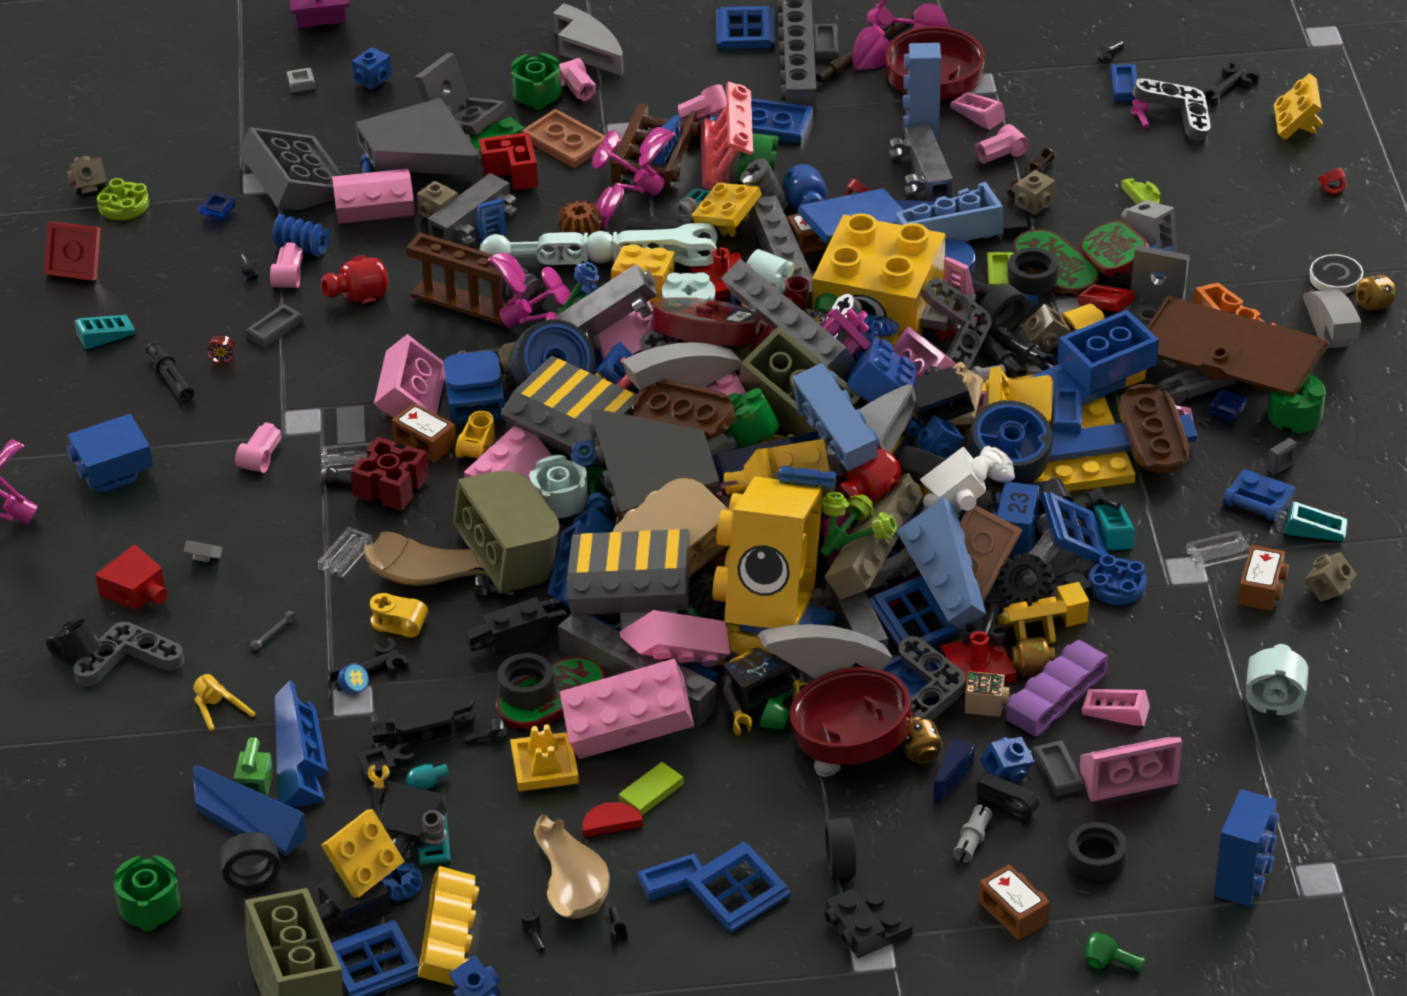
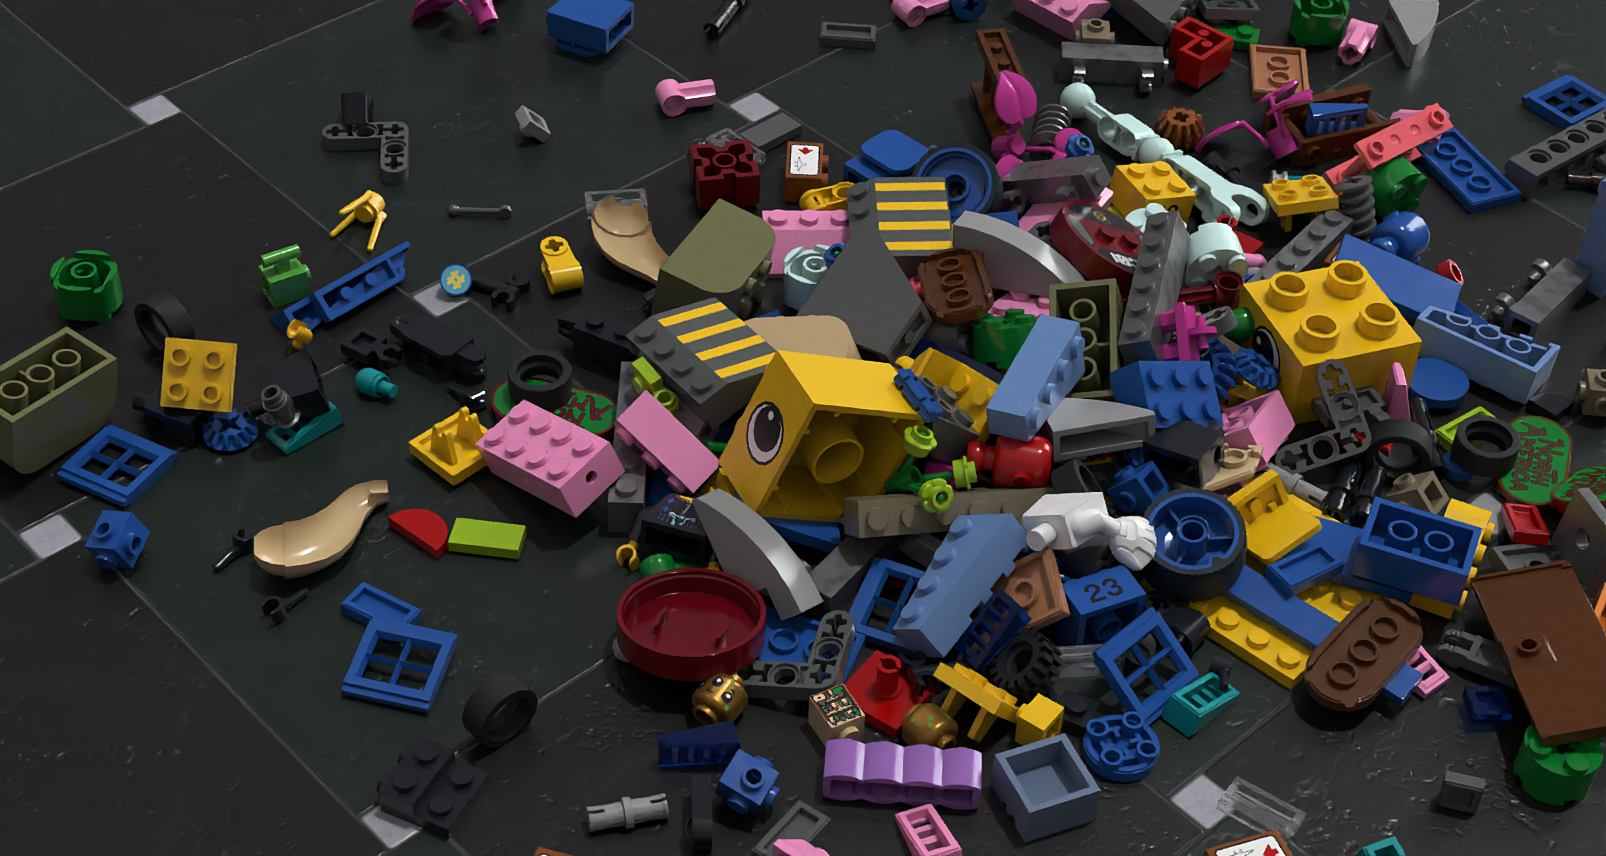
camera: 50 degrees right, 0 degrees up
red torso [95,545,168,610] -> none
blue wedge [193,765,307,856] -> none
tile [207,336,235,362] -> none
red piece [321,255,388,304] -> none
bright pink slope [374,334,445,418] -> none
yellow brick [418,866,479,986] -> none
blue slope [476,198,506,245] -> none
blue plate [1222,469,1295,522] -> none
none -> lime plate [631,356,679,415]
none -> clear blue slope [954,587,1032,672]
none -> sand blue piece [991,733,1101,842]

